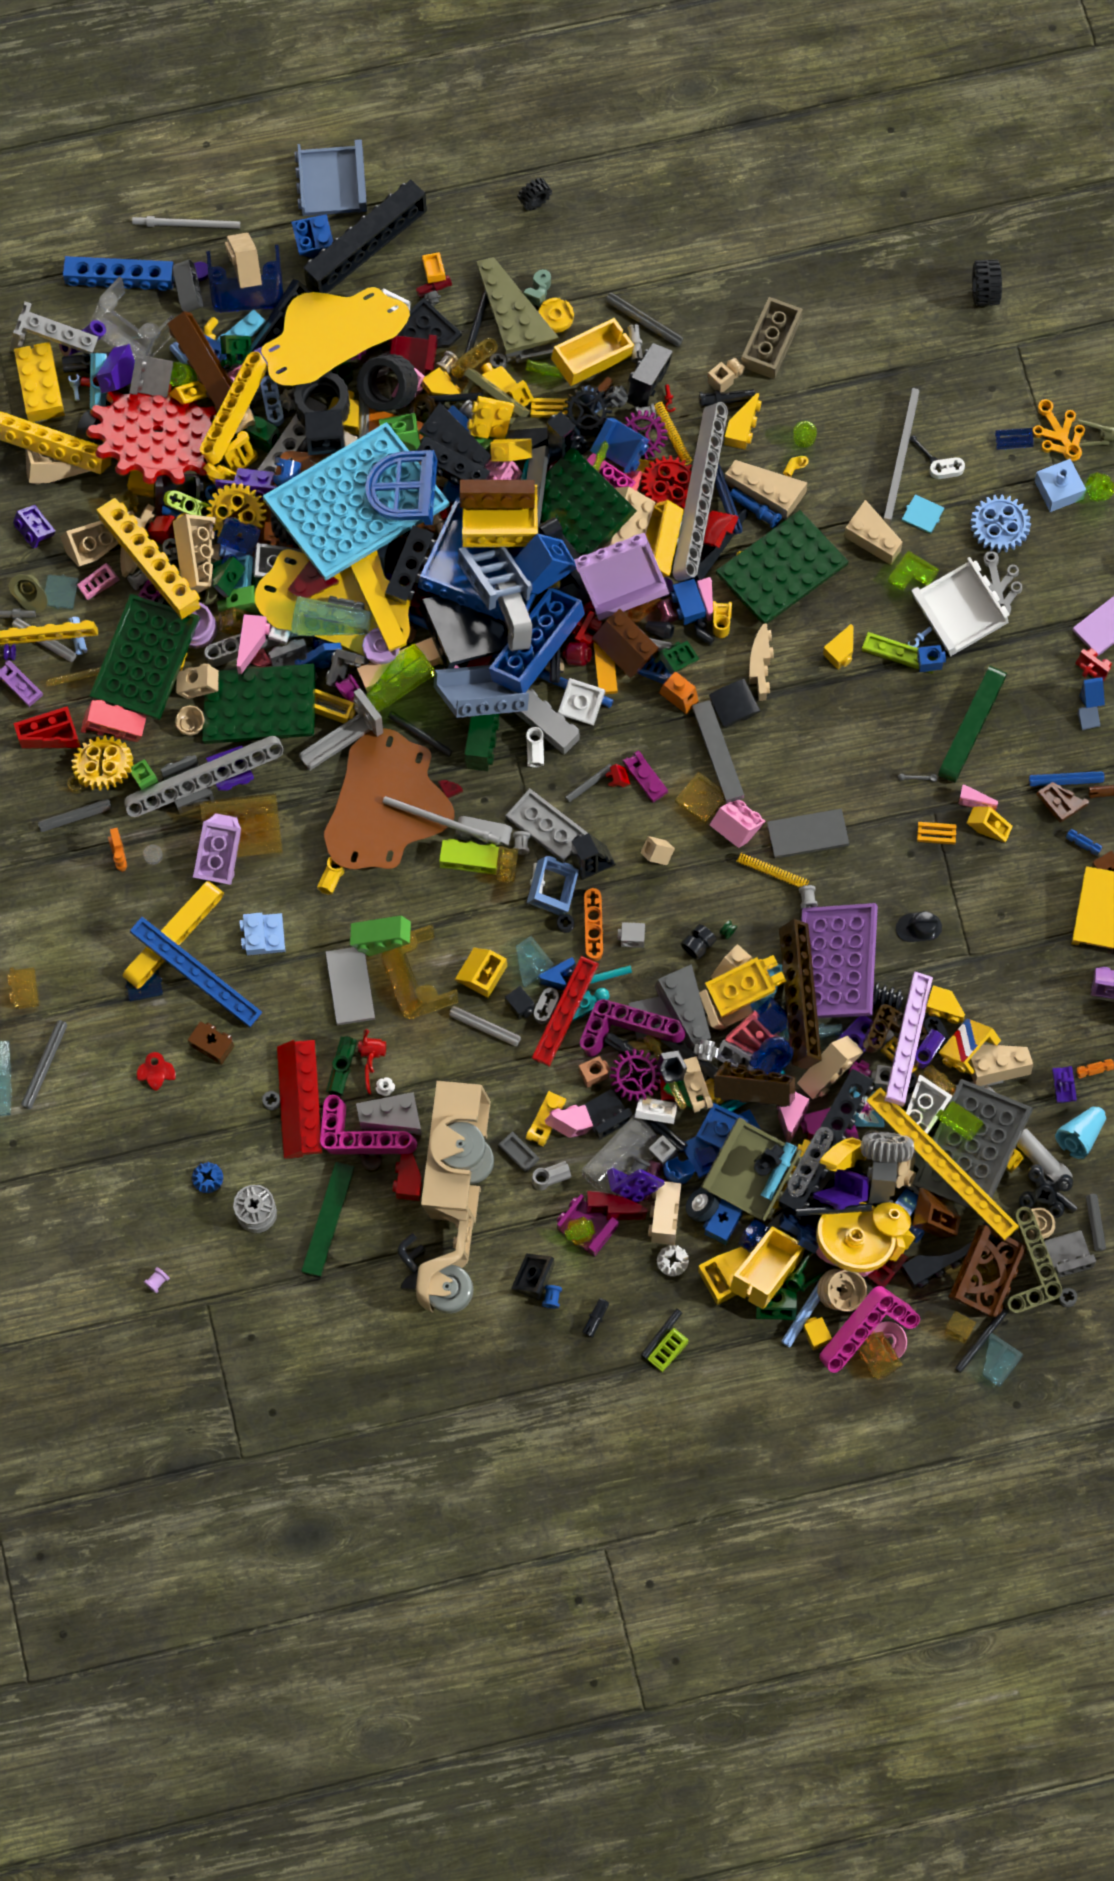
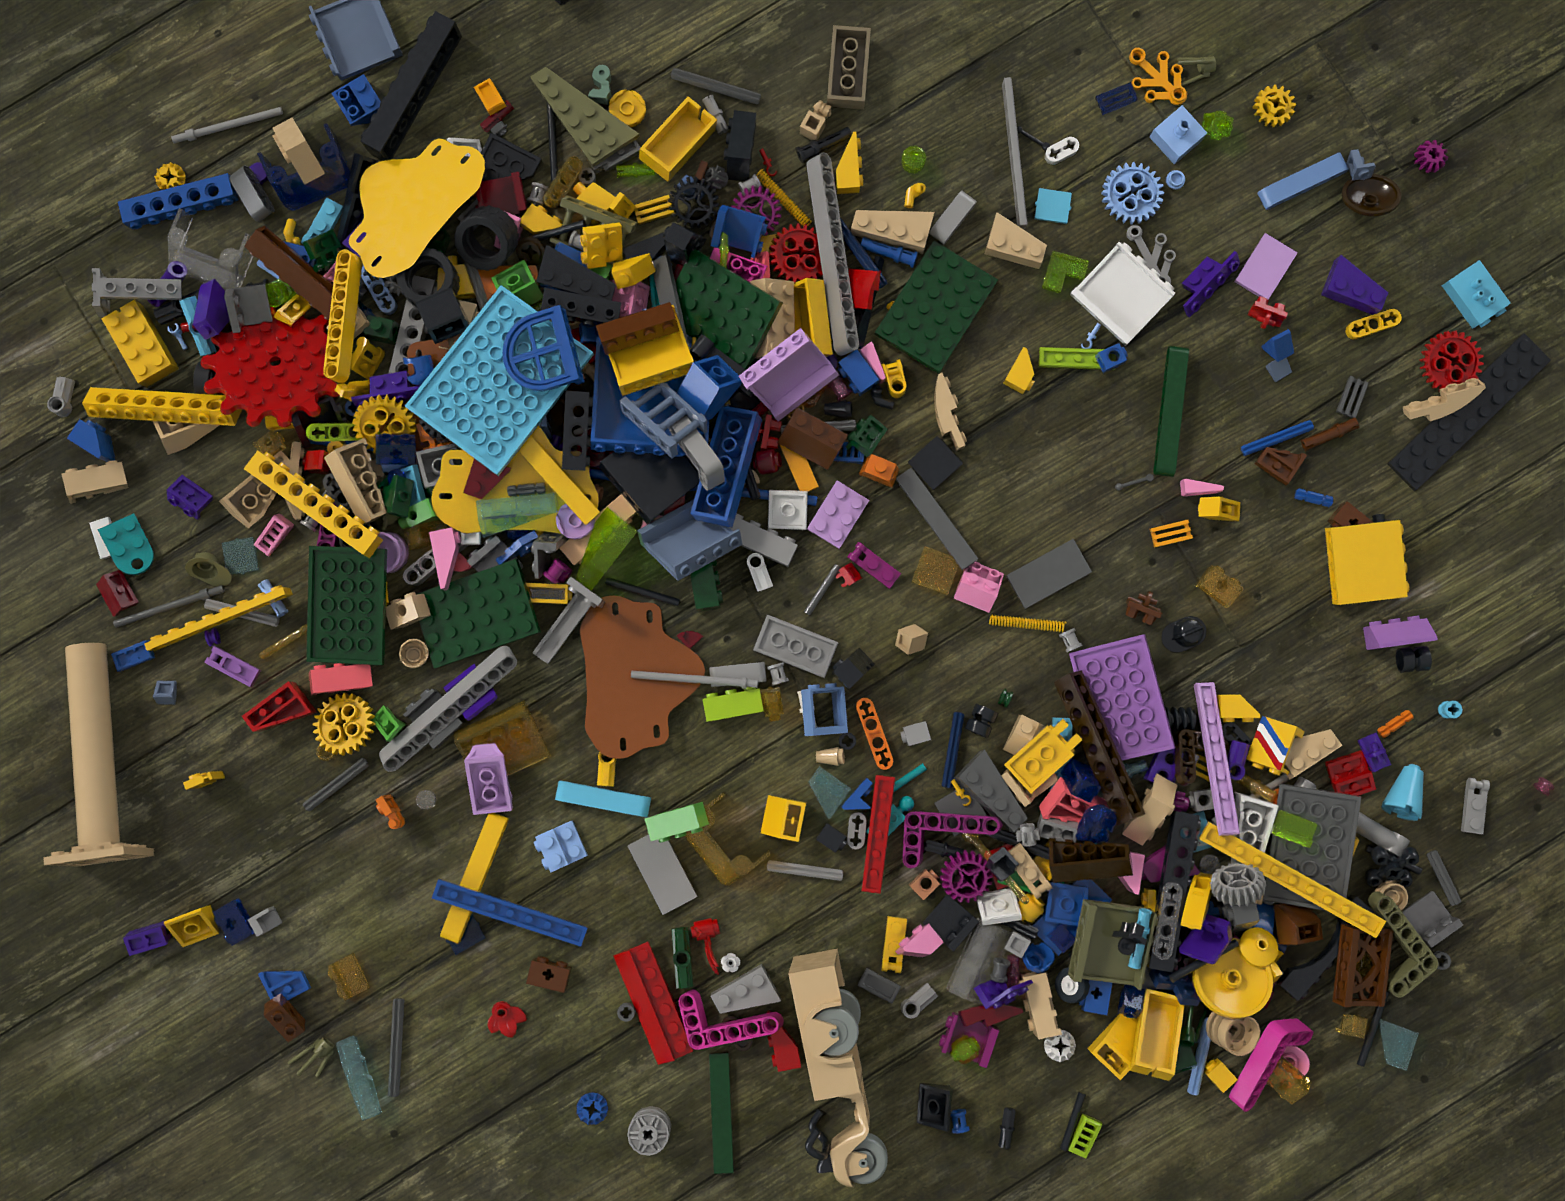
camera: 15 degrees left, 15 degrees up
none -> yellow gear [154,162,186,190]
none -> medium azure beam [555,781,651,817]
none -> lavender plate [807,481,869,549]
none -> tan cone [816,747,845,766]
none -> light grey beam [929,190,977,245]
none -> dark blue axle [942,712,964,788]
none -> yellow hand [951,779,971,806]
none -> yellow head [1018,893,1045,922]
none -> reddish brown hips [1125,591,1162,625]
none -> light blue plate [1166,170,1185,190]
none -> dark purple bracket [1182,251,1240,318]
none -> clear yellow brick [1195,565,1244,608]
none -> red slope [1325,750,1376,796]

